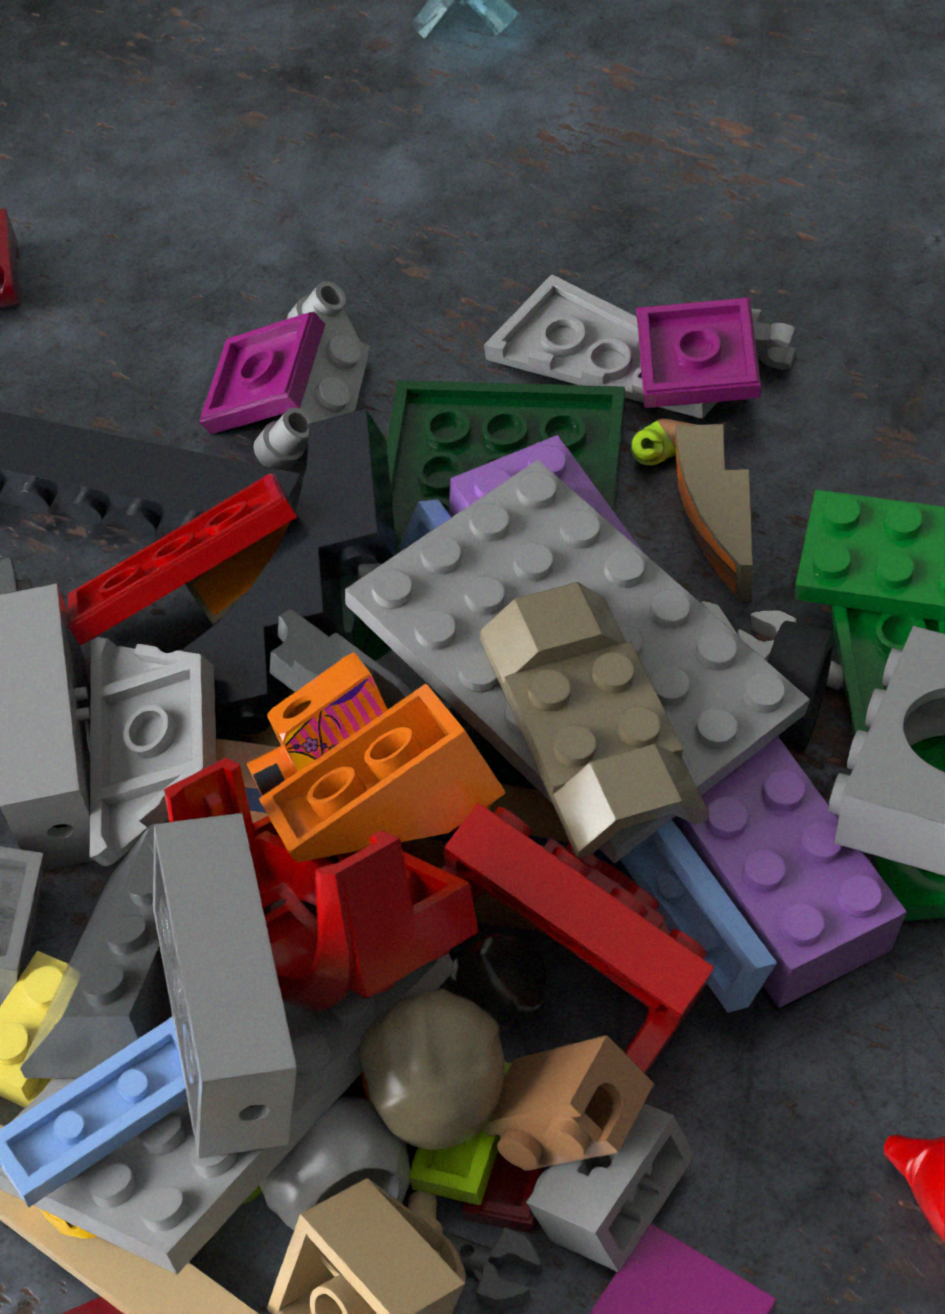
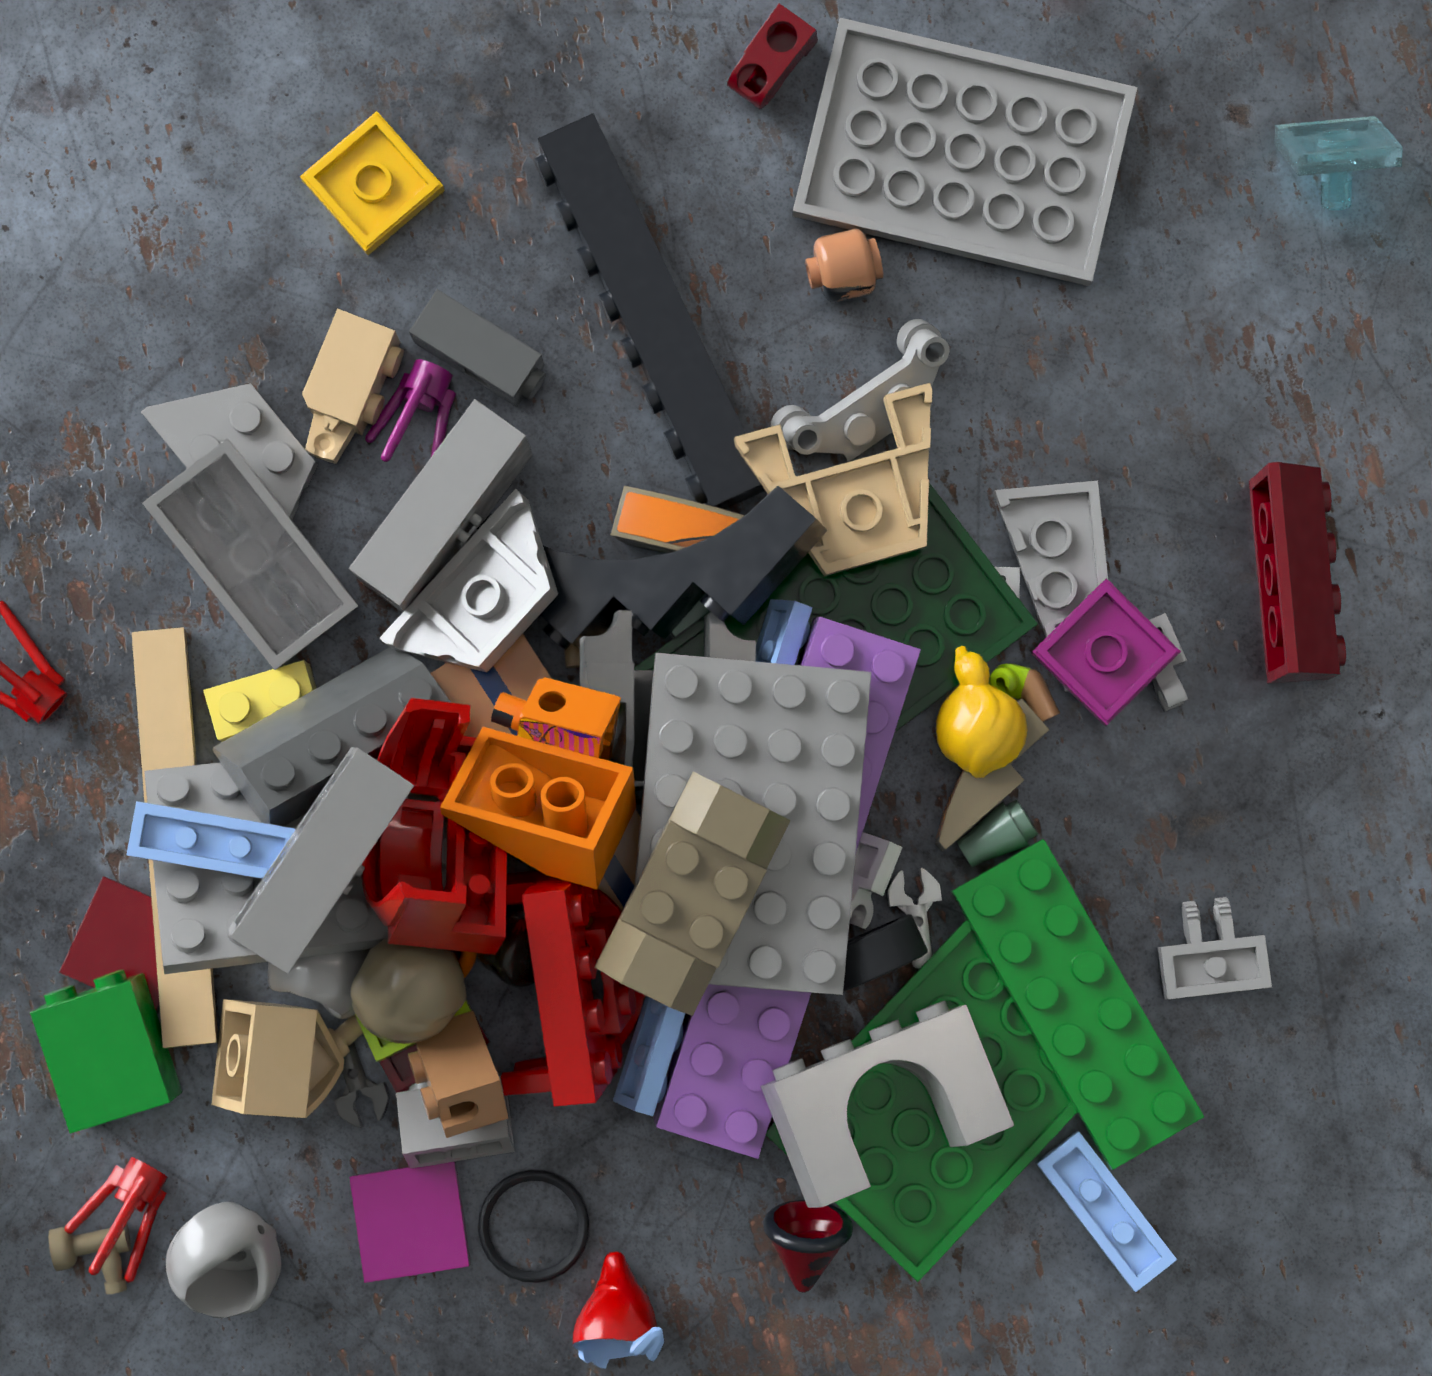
camera: 40 degrees right, 30 degrees up
red tile [68,473,297,646] -> none
magenta tile [199,311,325,435] -> none
none -> black tyre [478,1170,590,1283]
none -> tan wing [734,383,932,576]
none -> light grey plate [792,18,1137,286]
none -> nougat head [805,229,883,302]
none -> yellow hair [936,646,1028,778]
none -> sand green cone [957,799,1038,867]
none -> dark red slope [1249,462,1346,684]

